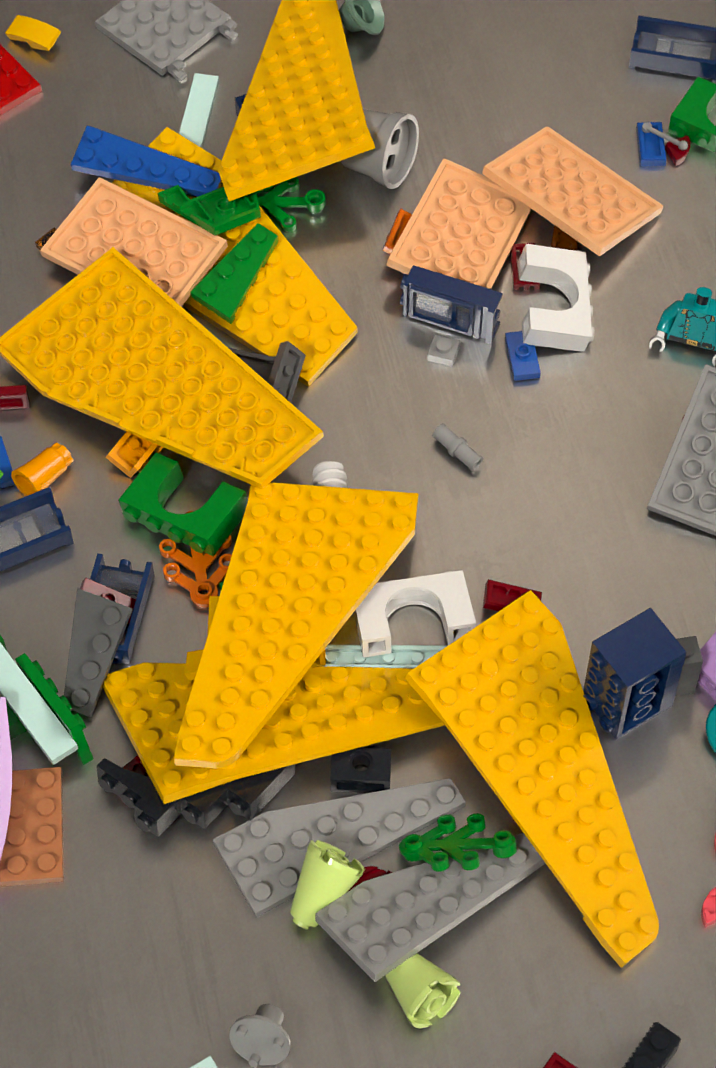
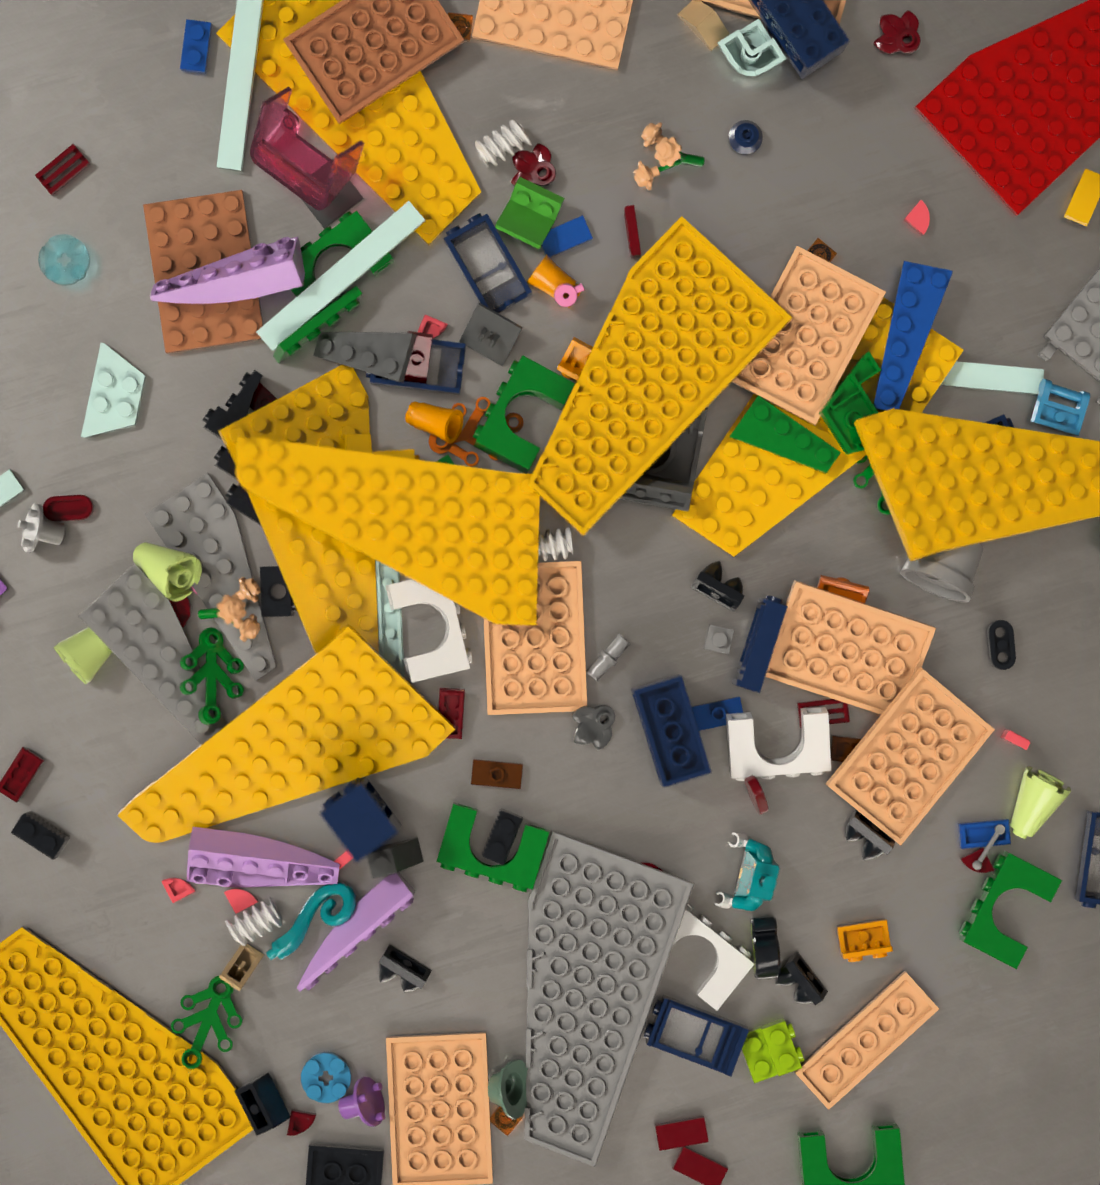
camera: 85 degrees right, 30 degrees up
none -> dark red tile [43,495,94,521]
none -> light aqua wing [81,343,146,438]
none -> lavender wedge [186,827,340,888]
none -> light nougat plant [198,577,261,642]
none -> coral tile [334,850,353,869]
none -> light orange plant [405,401,463,443]
none -> coral tile [418,314,448,339]
none -> green arch [436,802,550,892]
none -> dark grey piece [459,303,523,366]
none -> reddish brown plate [471,759,523,789]
none -> black brick [482,809,523,865]
none -> light nougat plate [484,561,587,715]
none -> bright pink piece [554,283,585,307]
none -> dark grey plate [572,705,615,750]
none -> dark blue brick [631,674,712,788]
none -> black tile [691,561,745,612]
none -> dark red tile [744,775,769,815]
none -> black tile [845,810,895,860]
none -> coral tile [904,200,930,236]
none -> black plate [987,620,1016,670]
none -> coral tile [1001,729,1031,750]
none -> yellowish green cone [1010,766,1071,839]
none -> dark azure plate [1030,379,1090,436]

